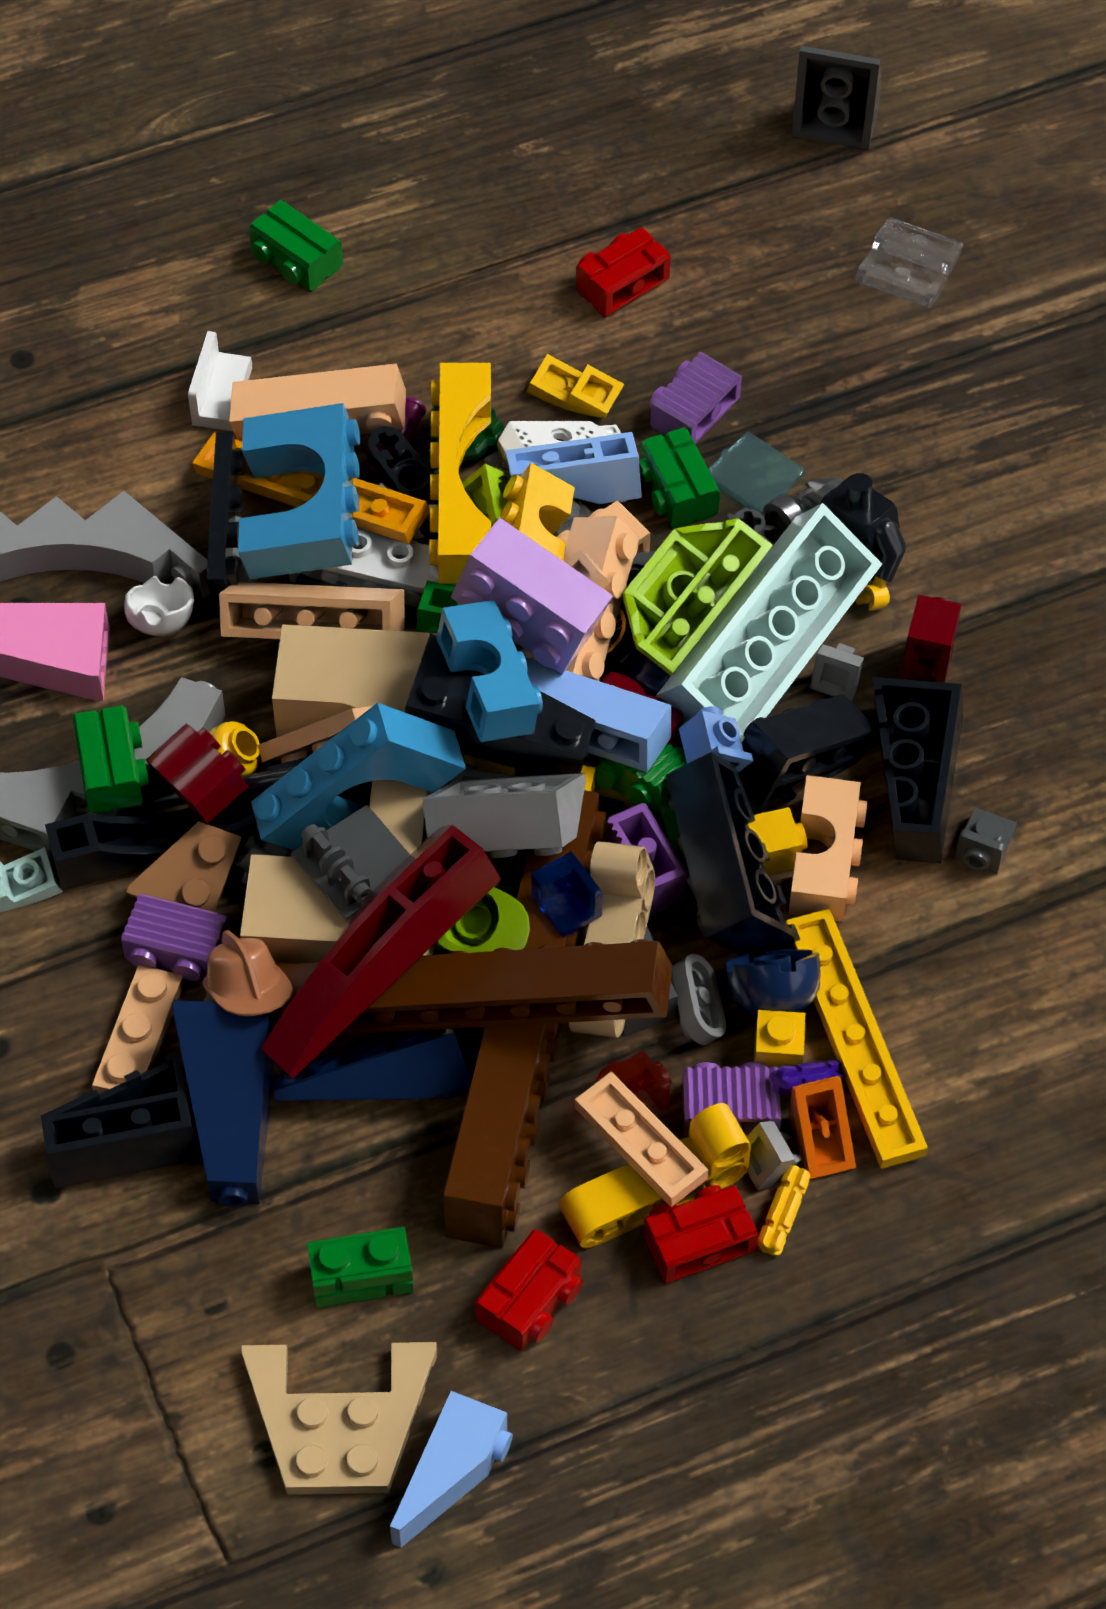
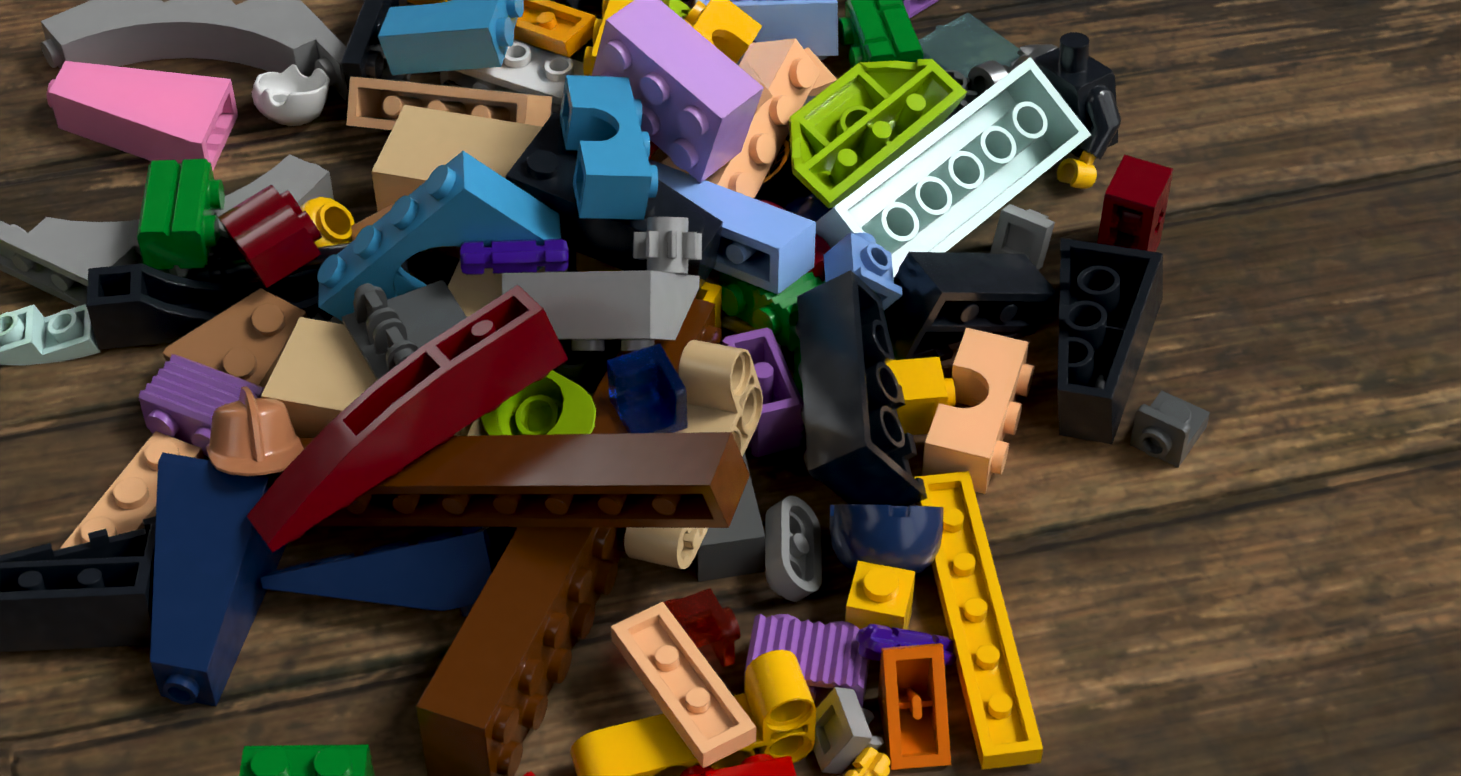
camera: 10 degrees right, 10 degrees down
none -> dark purple axle [460,239,569,275]
none -> light grey gear [633,217,702,274]

